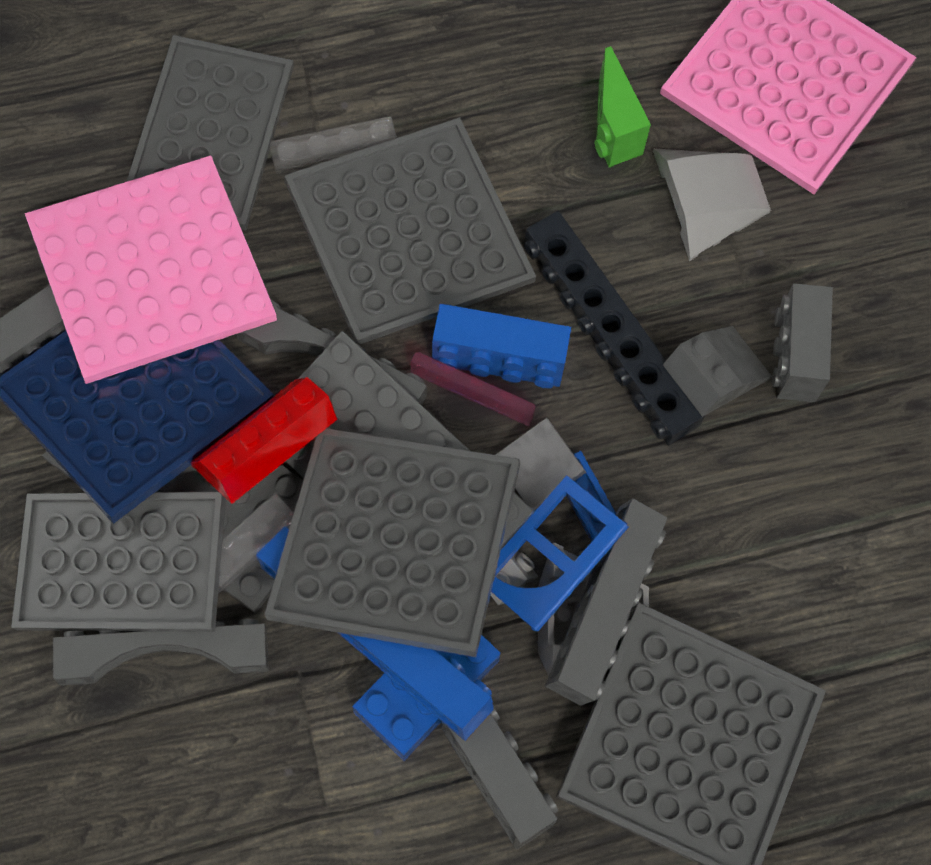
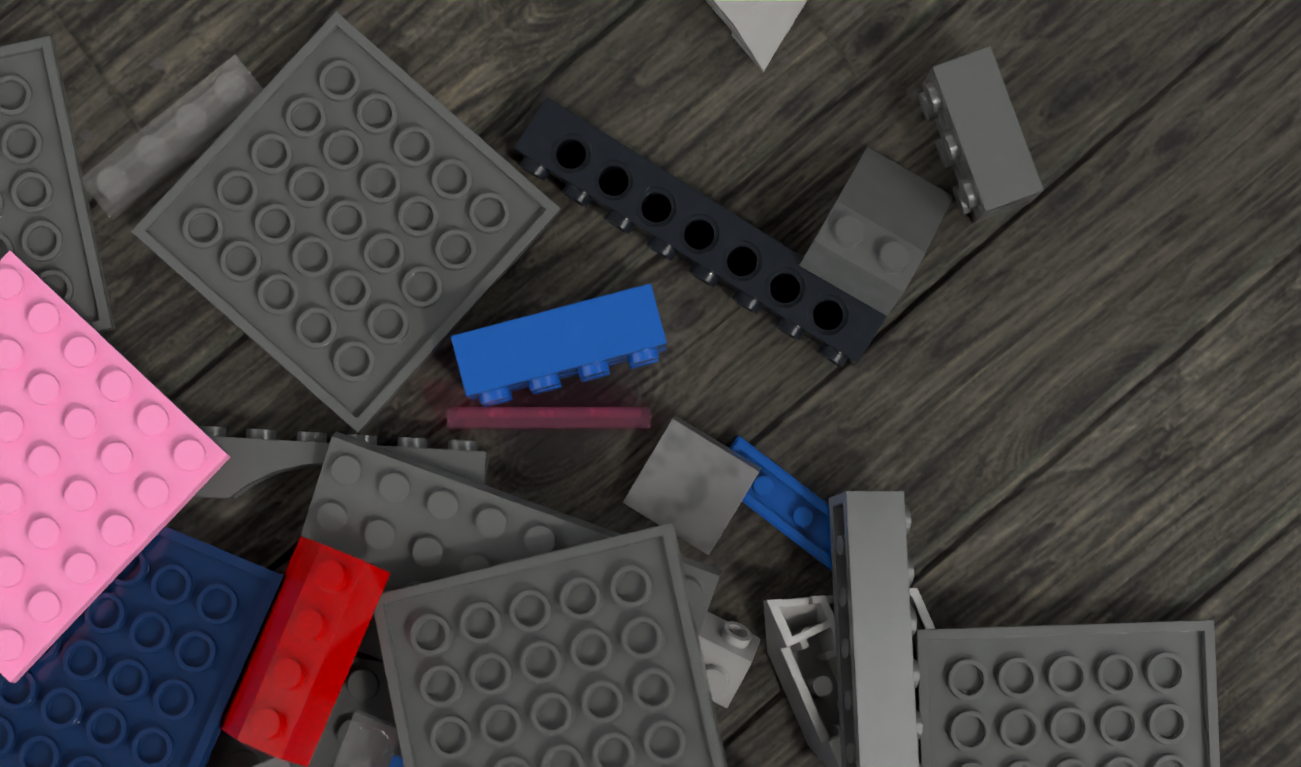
camera: 20 degrees left, 15 degrees up
blue window [491,475,629,632] -> none

